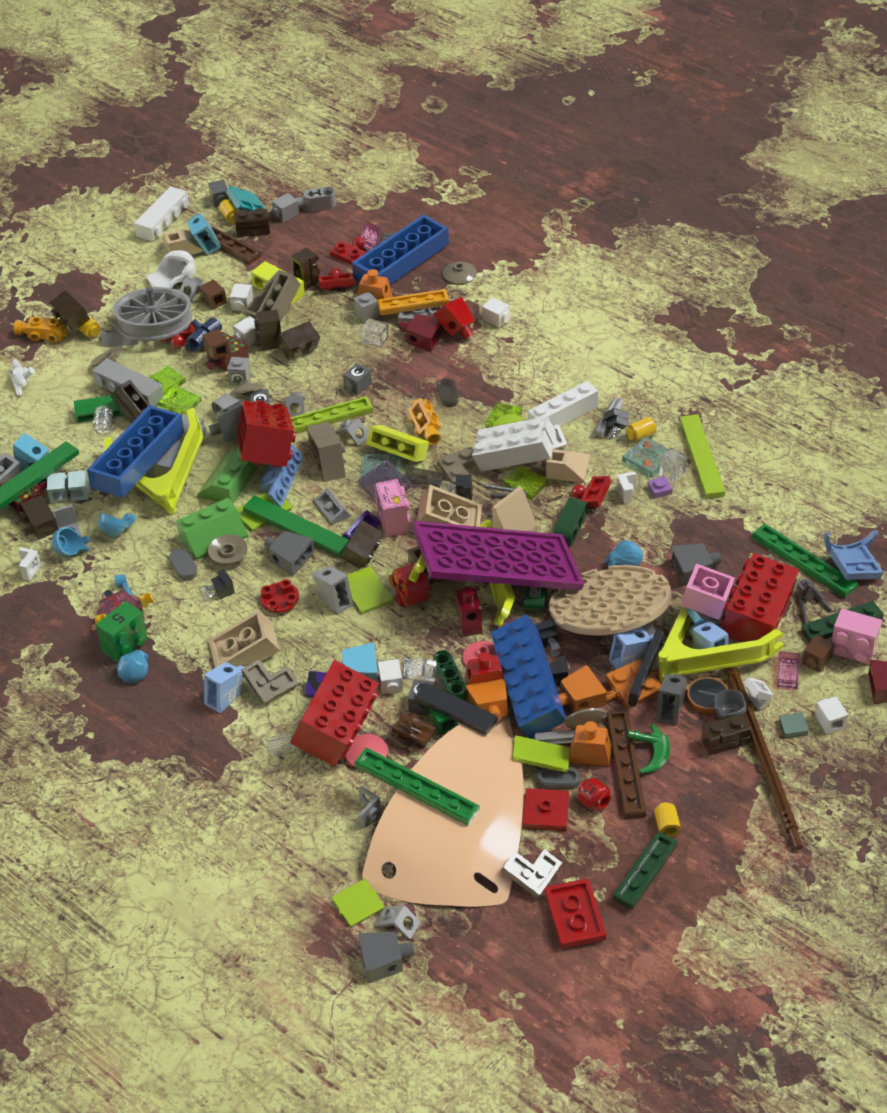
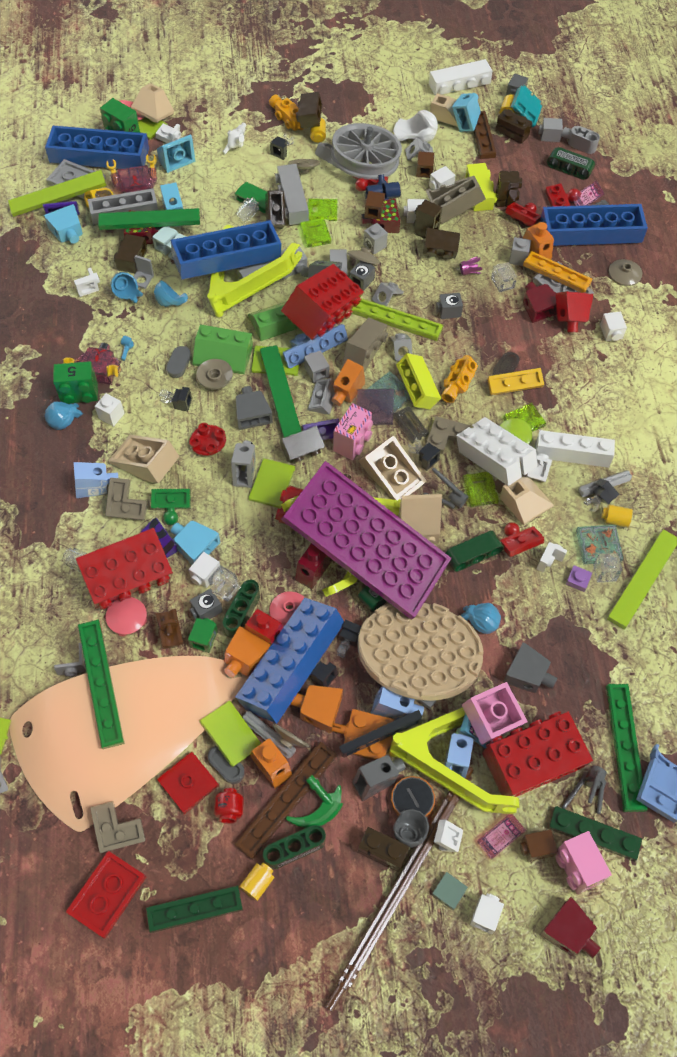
camera: 40 degrees right, 15 degrees up
black tile [414,682,498,735] -> none
none -> white brick [95,393,124,427]
none -> green plate [151,489,191,526]
none -> dark green beam [263,825,326,869]
none -> black piece [270,133,294,160]
none -> light grey brick [304,350,330,383]
none -> orange torso [332,359,365,406]
none -> flat silver piece [456,256,483,275]
none -> yellow plate [487,368,544,395]
none -> dark green beam [547,147,595,180]

